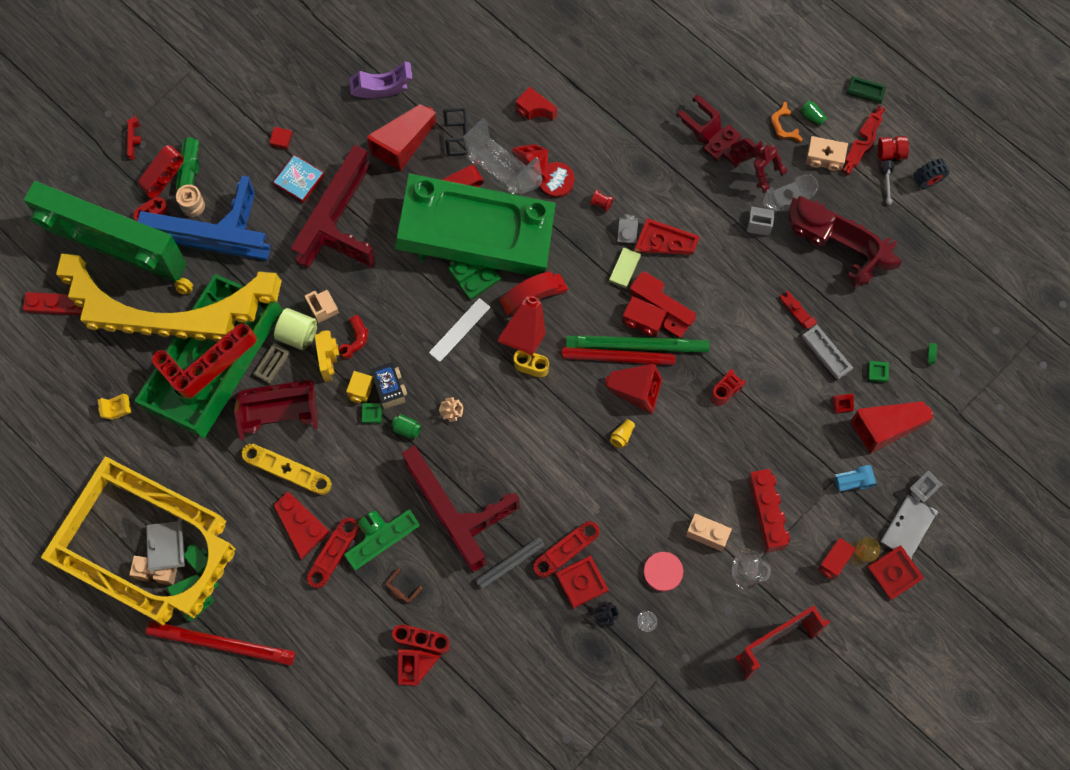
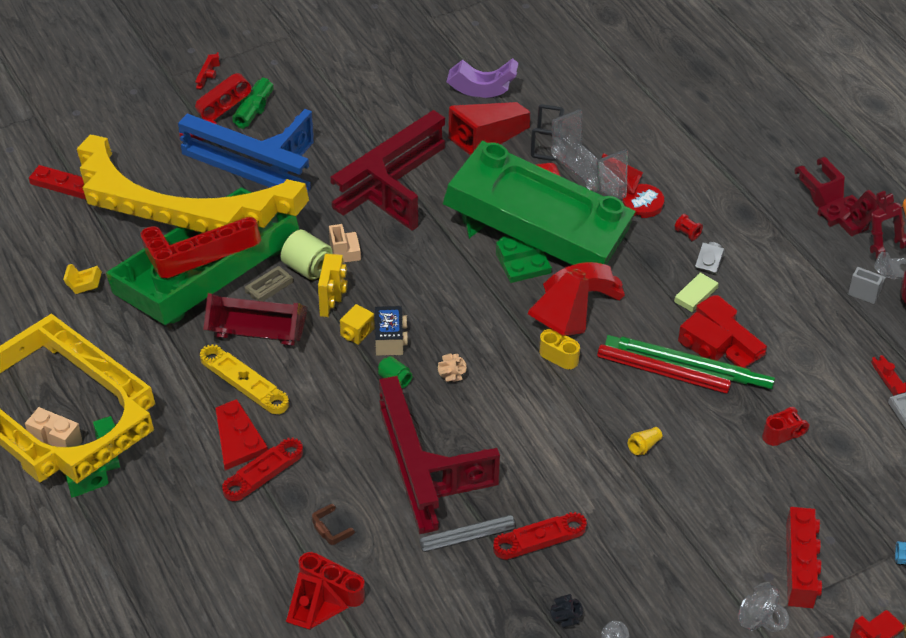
camera: 15 degrees right, 25 degrees down
green piece [24,181,187,282] -> none
light grey door [146,518,185,573] -> none
red piece [146,621,295,666] -> none
yellow plate [174,278,193,295] -> none
light nougat wheel [176,185,205,217] -> none
red tile [269,127,293,149] -> none
tile [273,155,325,203] -> none
red piece [339,315,369,359] -> none
green plate [344,509,420,571] -> none
green tile [362,403,382,424] -> none
white sticker [429,298,490,361] -> none
red arch [515,86,557,121] -> none
red tile [555,555,609,609] -> none
red slope [605,364,663,414] -> none
red wing [634,218,700,255] -> none
coral tile [644,552,684,592] -> none
light nougat brick [686,514,732,551] -> none

